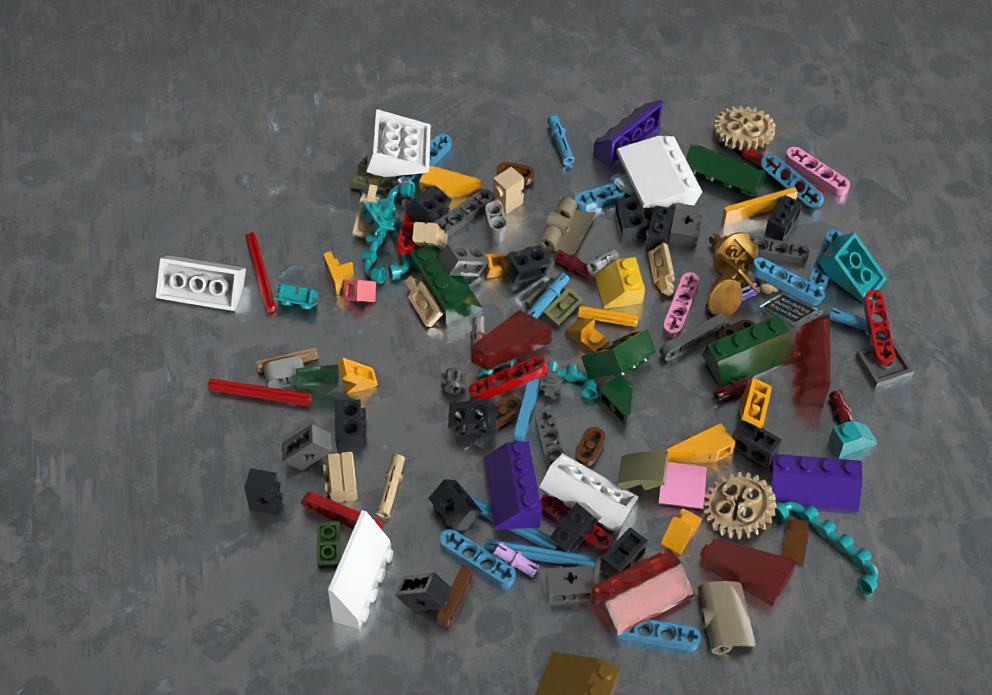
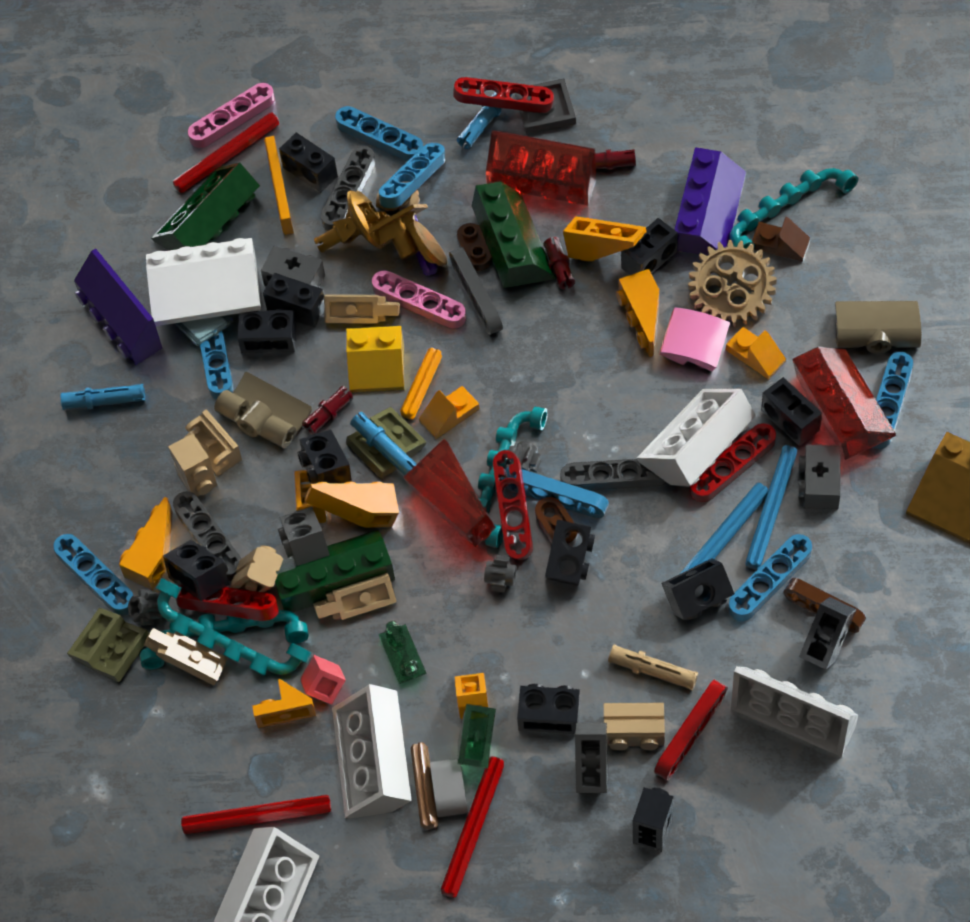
camera: 75 degrees left, 5 degrees up
teal hinge [273,283,318,309] -> none
bright green slope [317,522,340,565] -> none
teal hinge [361,200,395,238] -> none
white slope [366,109,431,177] -> none
light grey pin [470,315,486,356] -> none
dark purple slope [483,441,542,530] -> none
light grey beam [485,201,507,242] -> none
lavender pin [493,542,539,578] -> none
reddish brown plate [497,162,535,185] -> none
black brick [549,502,601,552] -> none
reddish brown plate [575,427,605,467] -> none
dark green wedge [581,329,656,380] -> none
light grey pin [587,249,619,274] -> none
dark green slope [598,377,633,428] -> none
olive slope [617,451,669,490] -> none
clear red slope [700,538,797,606] -> none
tan gear [713,106,775,150] -> none
piece [758,292,823,329] -> none
dark azure beam [761,154,824,208] -> none
teal slope [817,232,887,303] -> none
teal slope [829,420,877,458] -> none
none -> tan hinge [185,409,242,477]
none -> light orange slope [305,482,399,528]
none -> white slope [332,684,411,819]
none -> clear green hinge [378,621,427,684]

